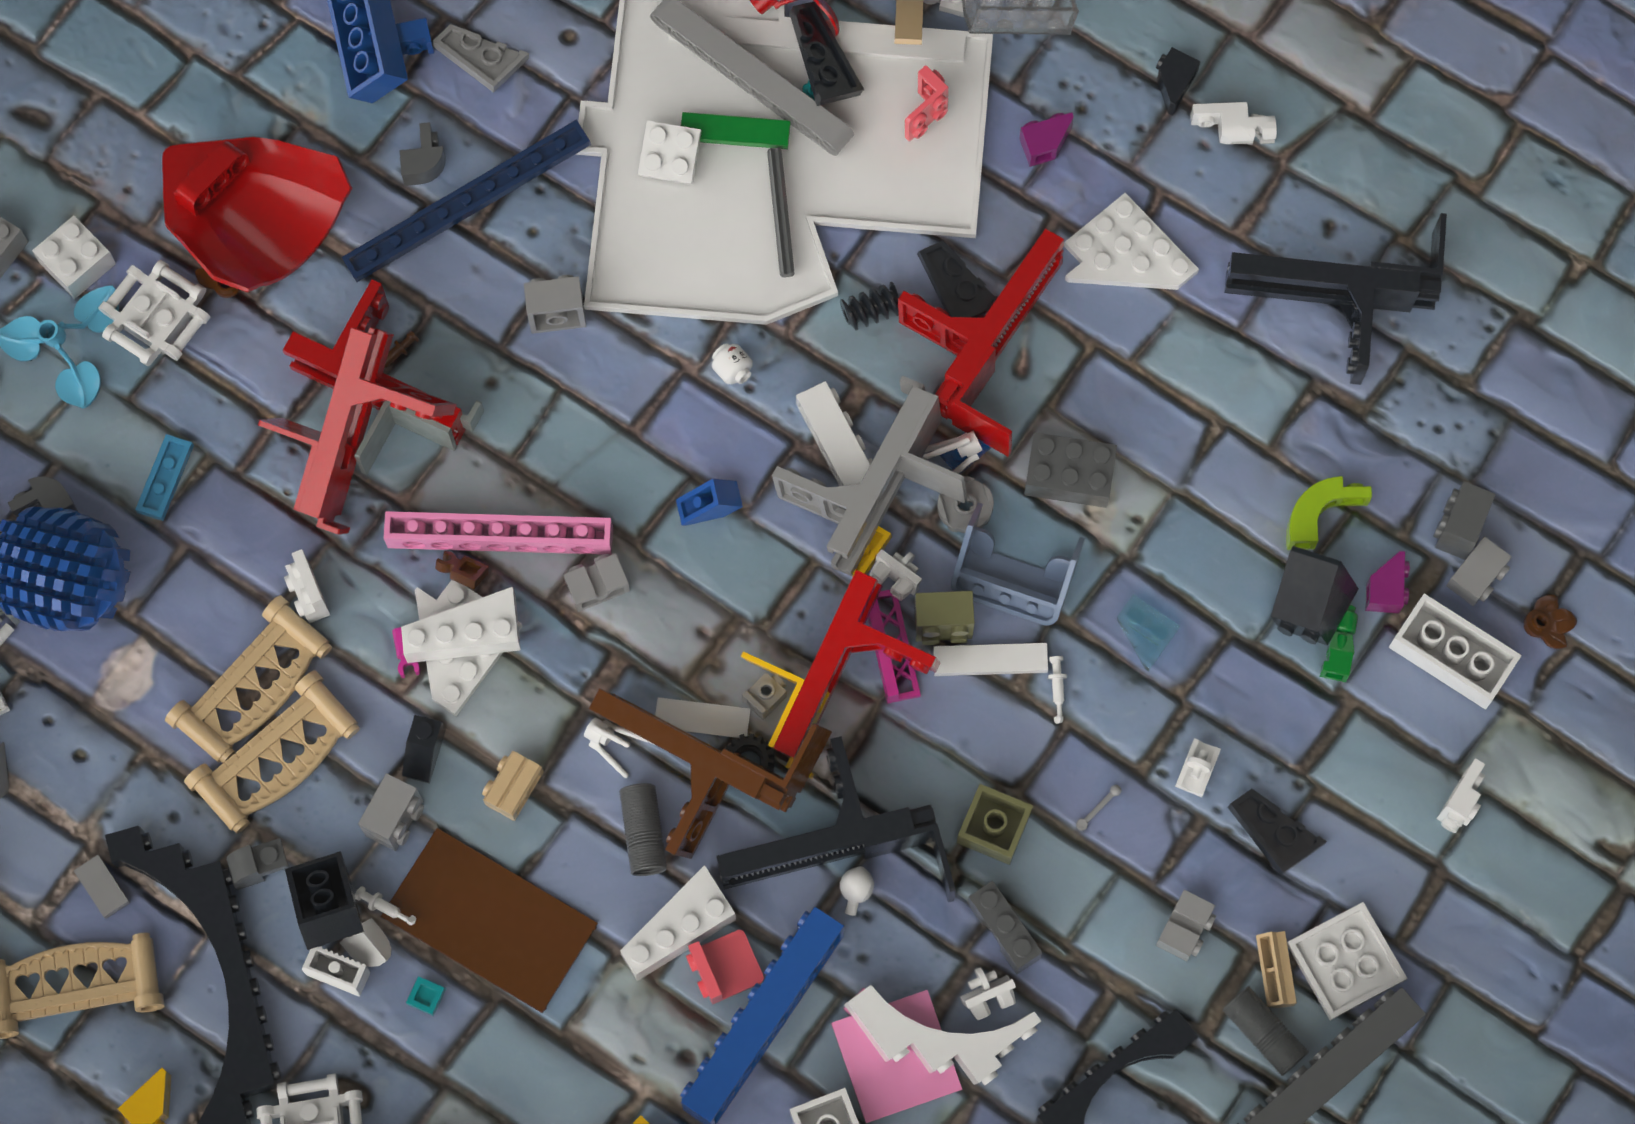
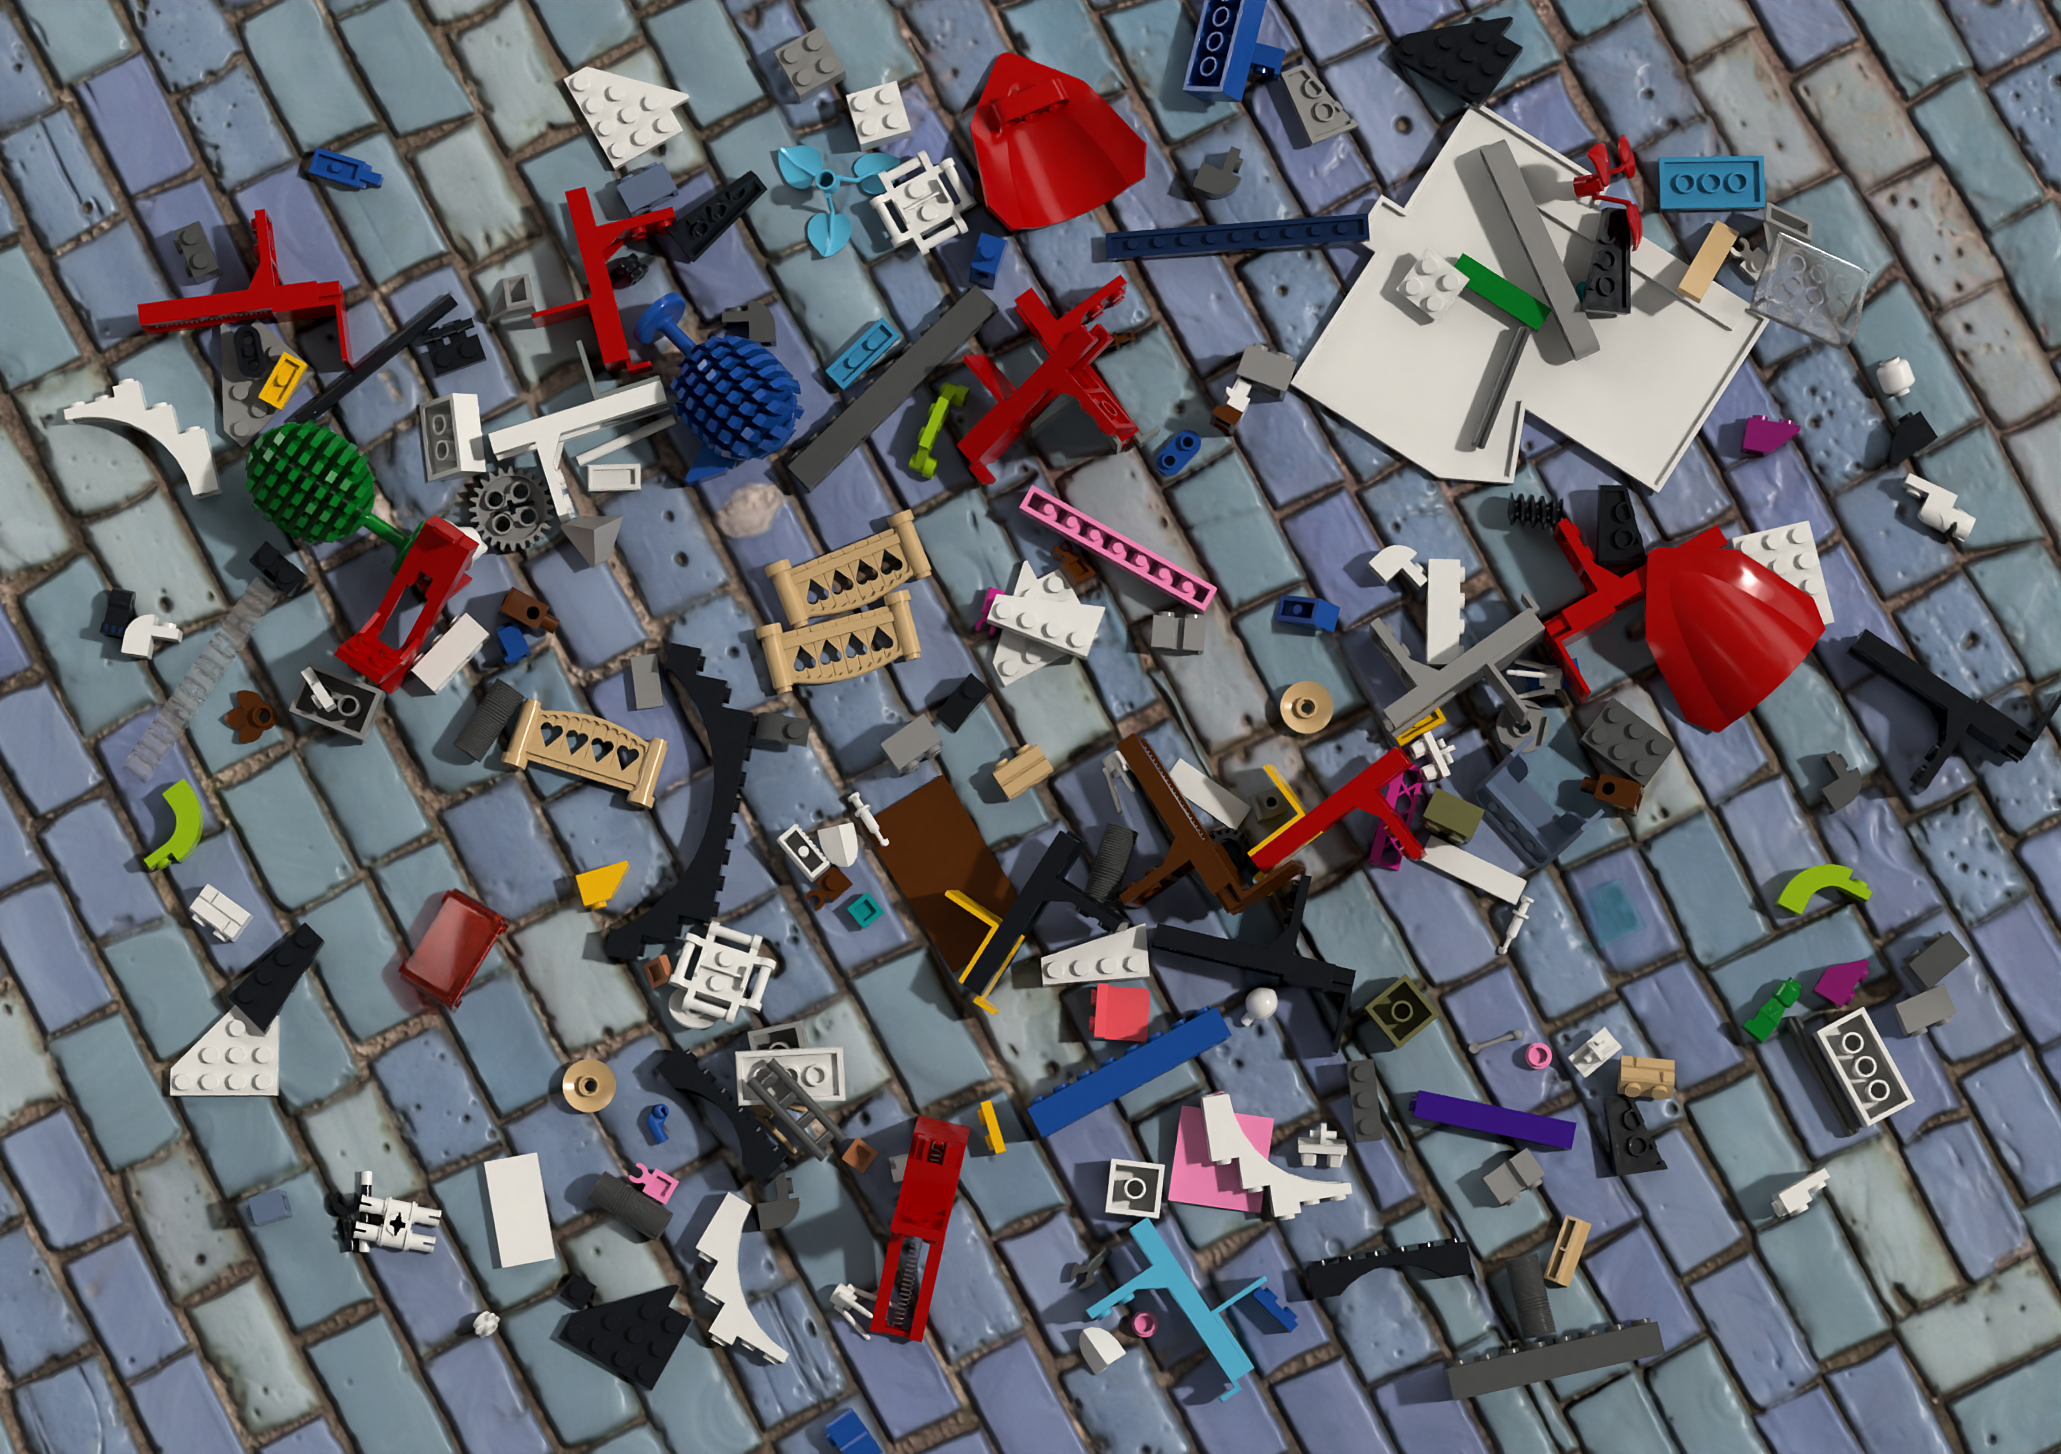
camera: 25 degrees right, 10 degrees up
white plate [284,549,330,624] -> none
black brick [285,851,364,950] -> none
white head [712,344,753,385] -> none
coral bracket [905,65,949,141] -> none
black slope [1271,546,1359,646] -> none
white plate [1287,902,1408,1021] -> none
reddish brown plate [1524,595,1577,649] -> none
none -> blue slope [685,443,738,487]
none -> dark grey brick [787,285,998,493]
none -> reddish brown plate [805,865,853,911]
none -> lime plate [908,381,971,480]
none -> black piece [944,830,1131,1015]
none -> blue torso [969,232,1008,289]
none -> blue plate [1156,430,1201,476]
none -> hips [1210,378,1252,436]
none -> tan dish [1280,681,1333,734]
none -> white brick [1367,545,1428,591]
none -> dark purple brick [1408,1090,1577,1150]
none -> bright pink plate [1525,1043,1552,1070]
none -> reddish brown torso [1581,773,1644,817]
none -> tan brick [1617,1055,1675,1100]
none -> red windscreen [1645,547,1826,733]
none -> dark grey axle [1785,1015,1859,1137]
none -> dark grey brick [1818,750,1862,814]
none -> white head [1876,356,1915,397]

